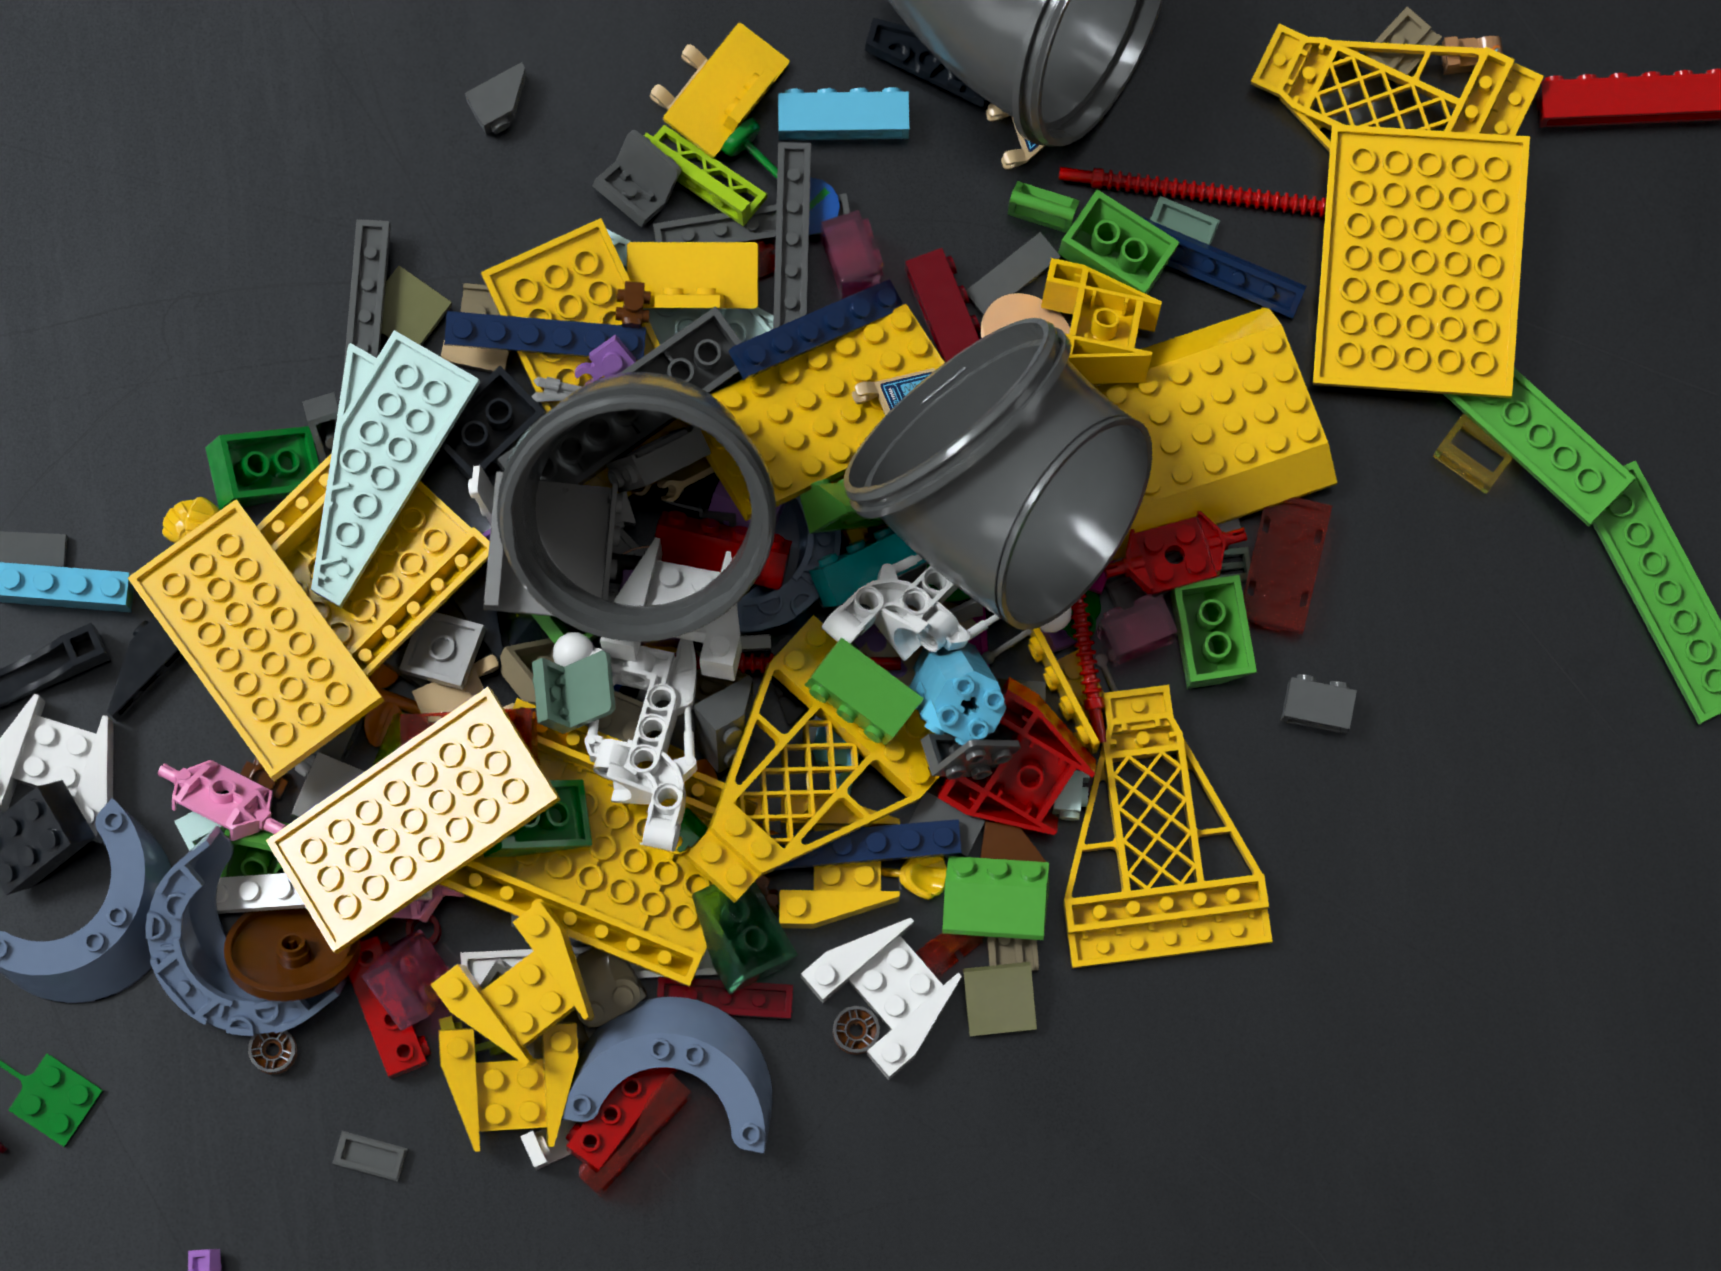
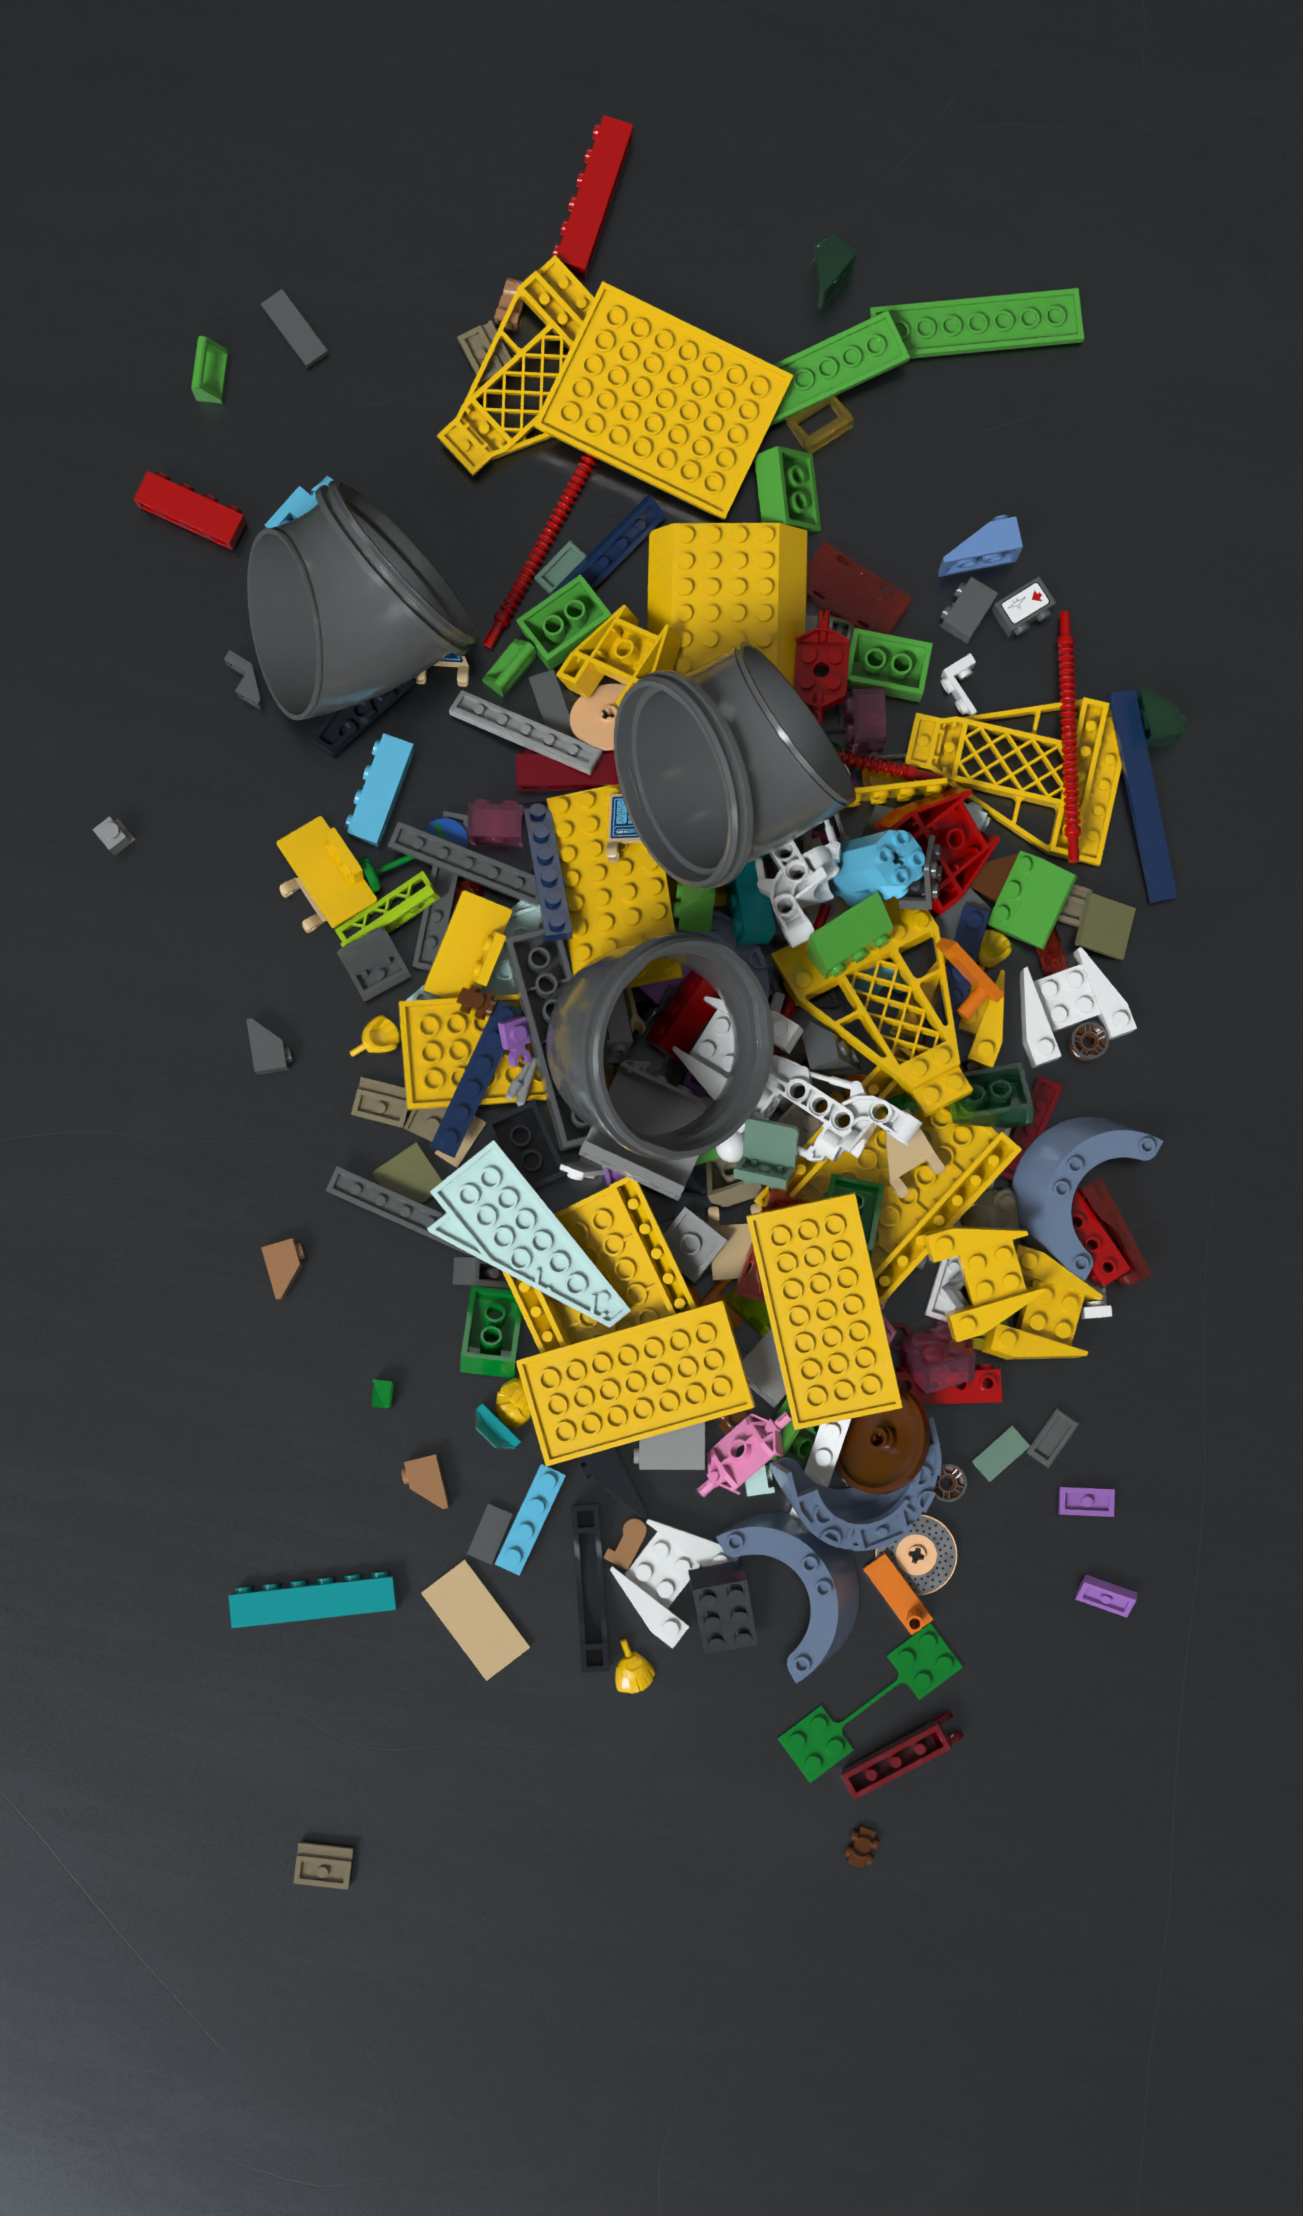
camera: 70 degrees left, 5 degrees up
none -> medium nougat slope [261,1238,305,1300]
none -> yellow piece [349,1015,401,1057]
none -> dark tan plate [351,1077,409,1129]
none -> green slope [372,1379,395,1409]
none -> medium nougat slope [401,1454,450,1509]
none -> light grey tile [449,690,603,775]
none -> teal slope [476,1403,522,1449]
none -> medium nougat leg [603,1518,647,1571]
none -> light grey brick [634,1422,705,1470]
none -> bright green slope [755,446,821,533]
none -> clear green slope [813,233,857,310]
none -> orange piece [863,1552,934,1635]
none -> piece [875,1514,957,1596]
none -> tan flag [885,1108,945,1198]
none -> orange piece [935,937,1005,1021]
none -> medium blue slope [938,515,1023,577]
none -> white bracket [941,653,977,716]
none -> sand green tile [971,1426,1030,1482]
none -> brick [991,577,1056,637]
none -> red hose [1058,611,1081,863]
none -> medium lavender plate [1058,1487,1115,1517]
none -> dark blue tile [1107,689,1178,903]
none -> clear green slope [1136,686,1187,750]

